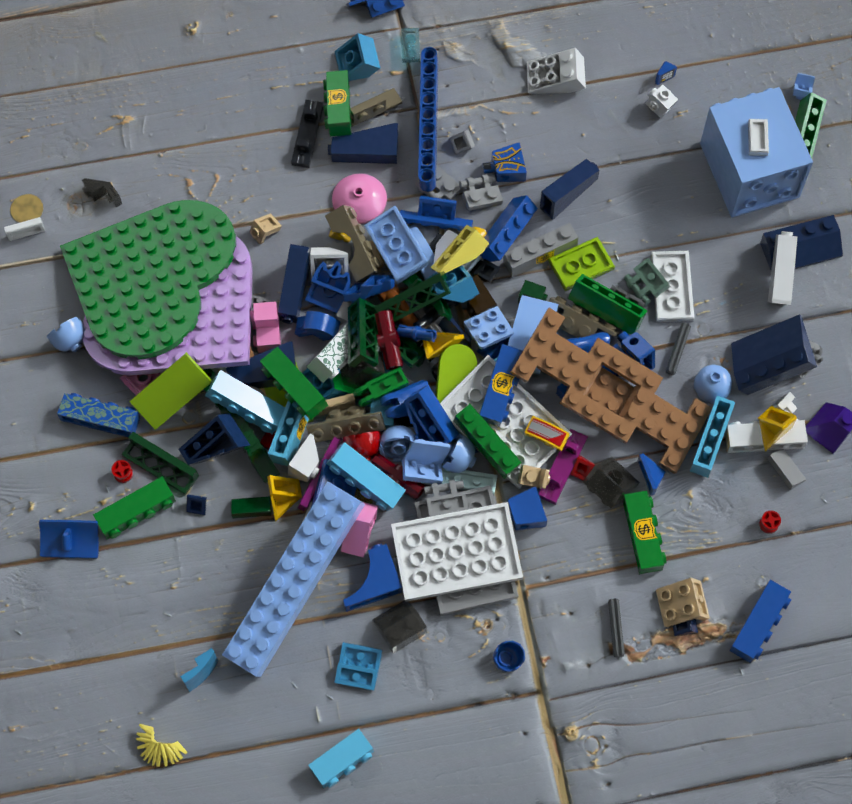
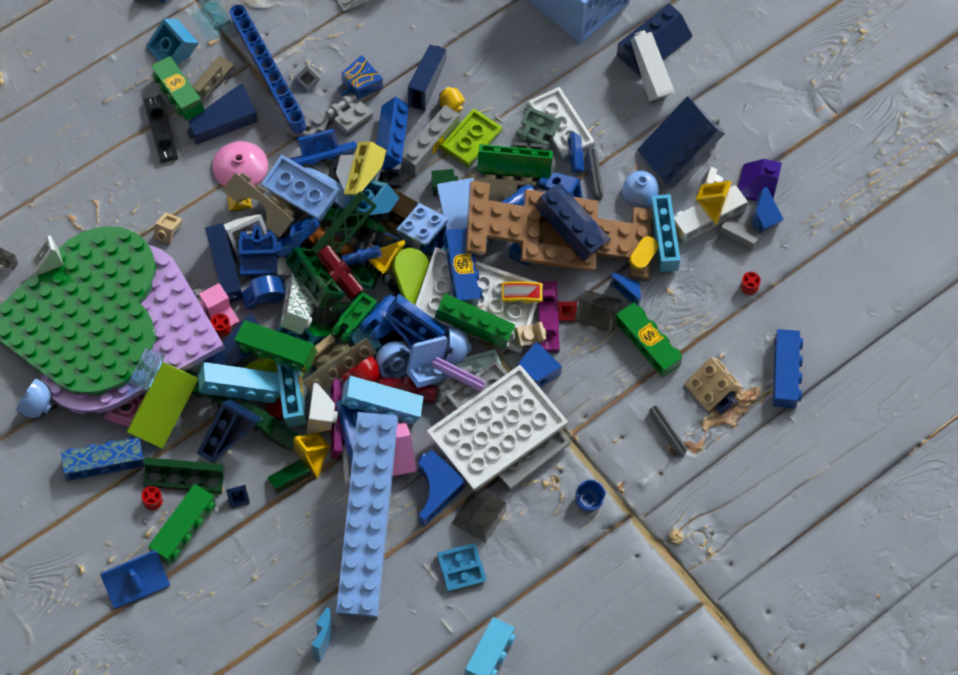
camera: 30 degrees left, 5 degrees down
none -> white slope [31,235,63,275]
none -> clear light blue plate [129,348,165,391]
none -> red wheel [210,313,231,337]
none -> lavender axle [432,357,485,391]
none -> yellow head [438,87,465,113]
none -> dark blue slope [534,184,611,262]
none -> blue slope [567,132,585,173]
none -> yellow tile [629,236,658,270]
none -> blue slope [751,187,784,233]

